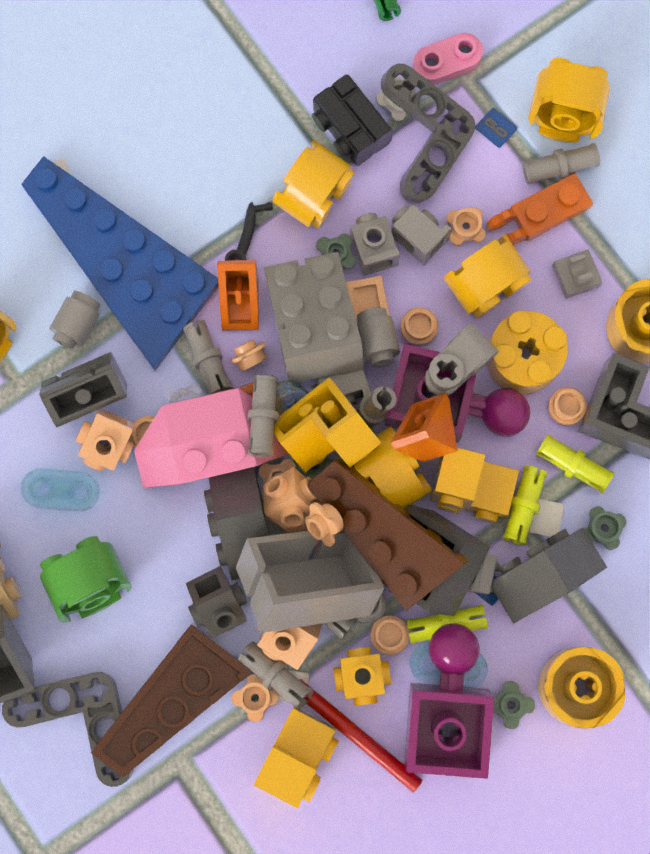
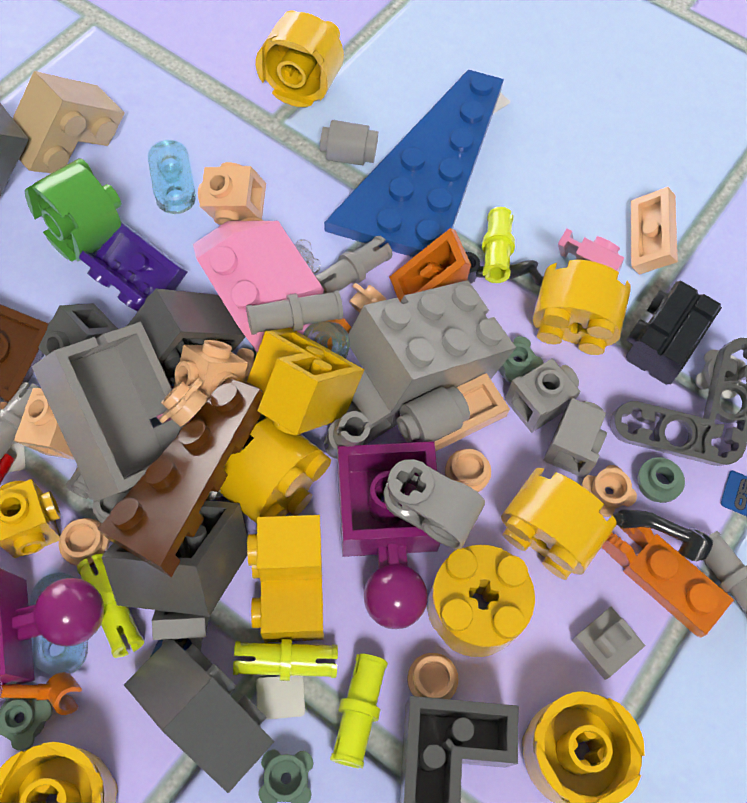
camera: 65 degrees right, 15 degrees down
dark grey brick [39,352,127,428] -> none
orange slope [390,392,458,462] -> none
none -> orange hand [0,672,82,715]
none -> dark purple bracket [78,222,188,312]
none -> neon yellow pin [482,207,515,283]
none -> bright pink plate [558,228,625,272]
none -> black piece [613,509,713,561]
none -> light nougat plate [631,187,678,275]
none -> sand green plate [637,457,685,503]

